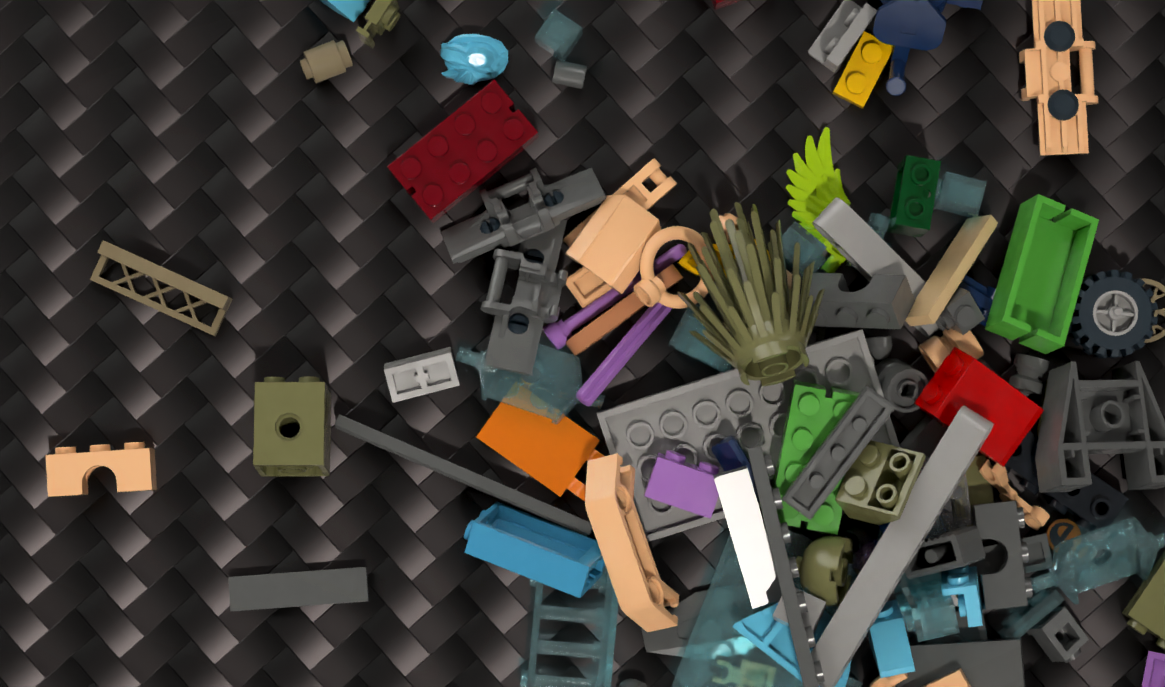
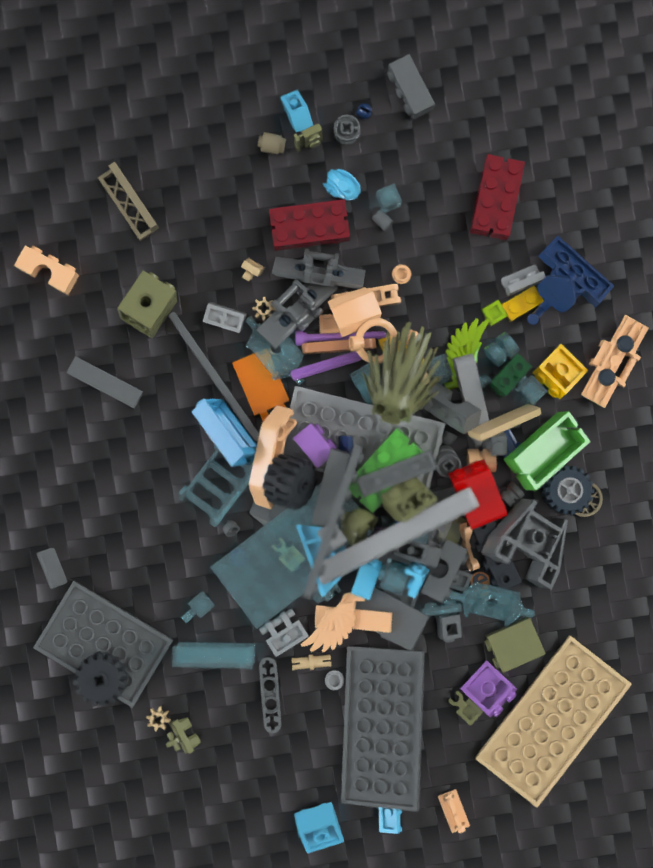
camera: 25 degrees right, 0 degrees up
none -> tan tile [241,258,265,281]
none -> tan gear [252,297,276,322]
none -> black wheel [263,454,316,510]
none -> light nougat plate [392,265,411,284]
none -> lime tile [481,300,508,326]
none -> clear light blue wheel [483,332,520,368]
none -> yellow plate [532,344,588,399]

